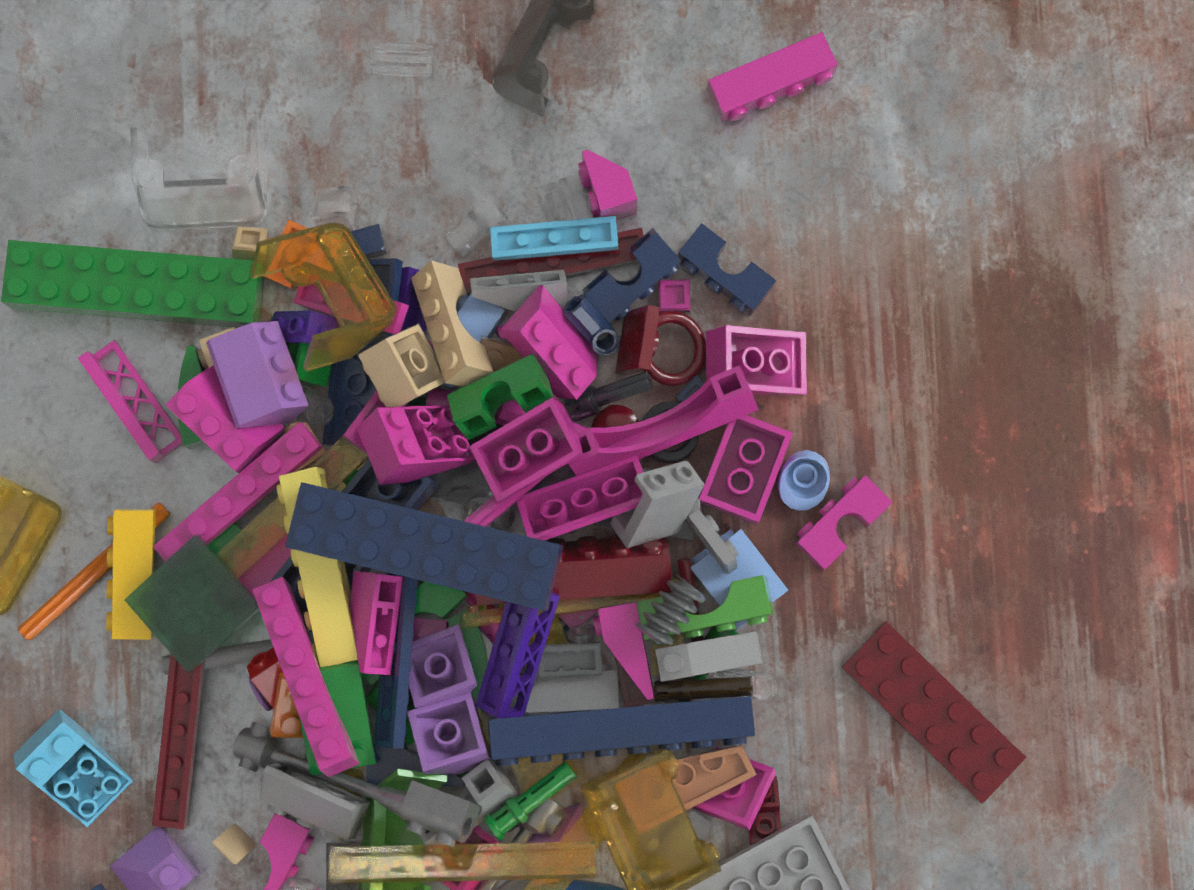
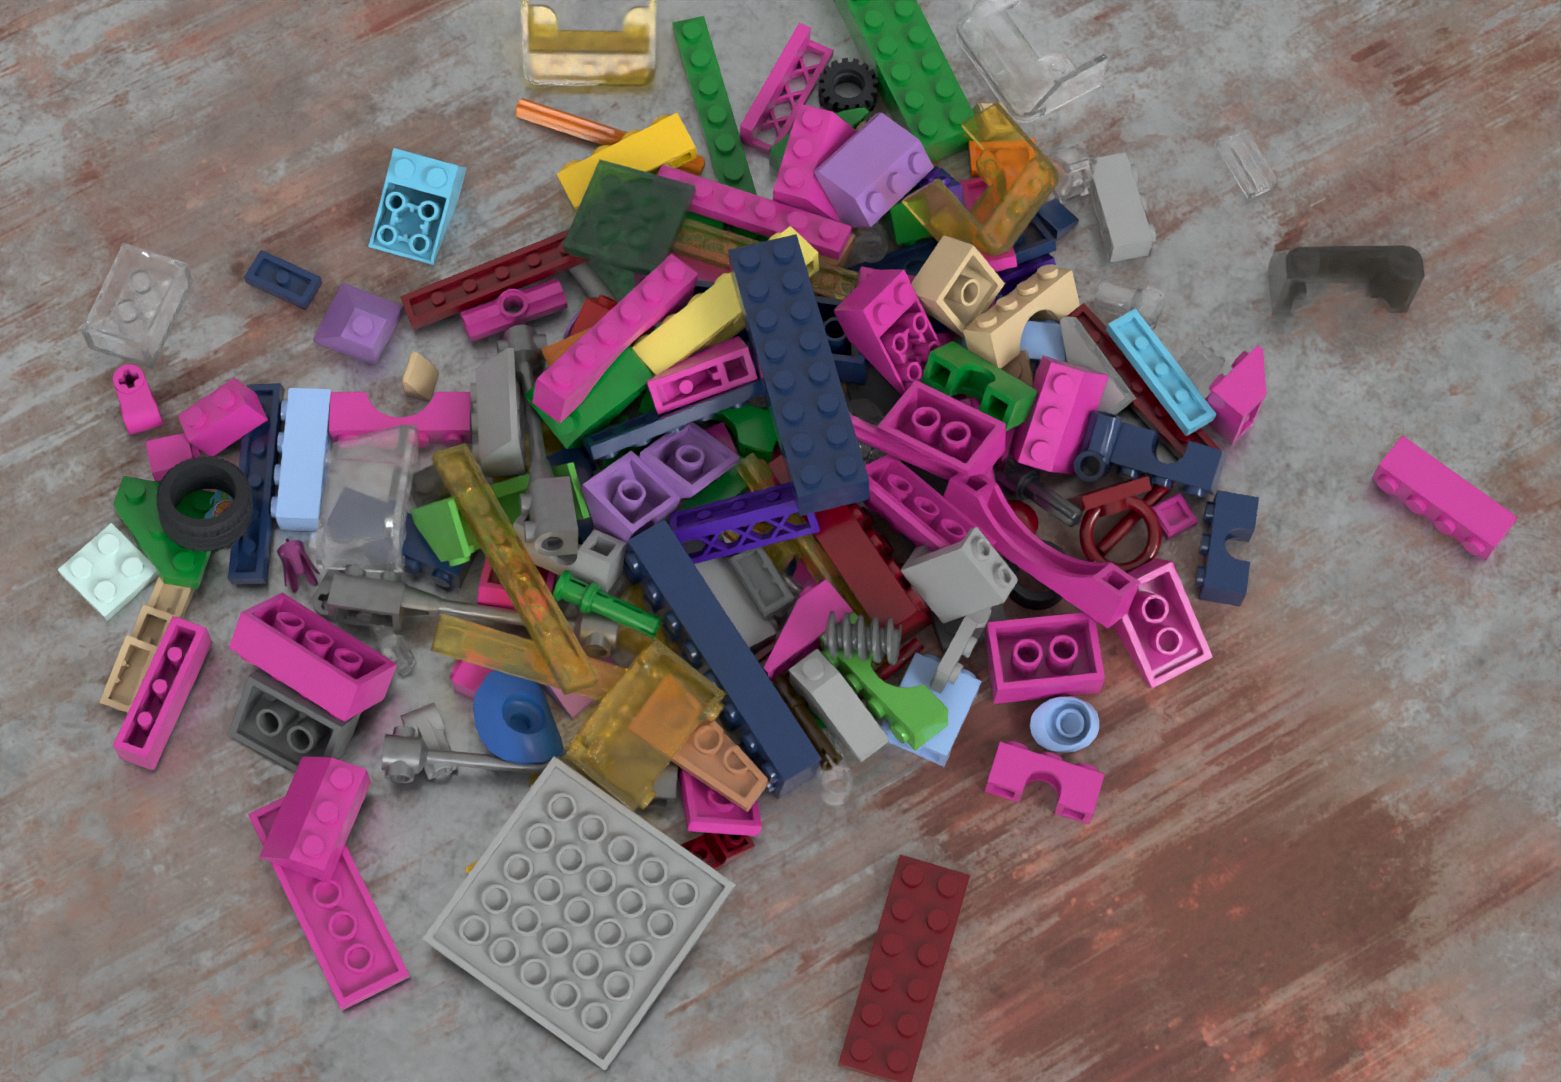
camera: 55 degrees right, 15 degrees down
none -> dark pink piece [460,278,568,342]
none -> green plate [672,16,770,248]
none -> black tyre [818,58,878,113]
none -> light grey brick [1084,152,1156,263]
none -> dark red bar [1096,484,1173,557]

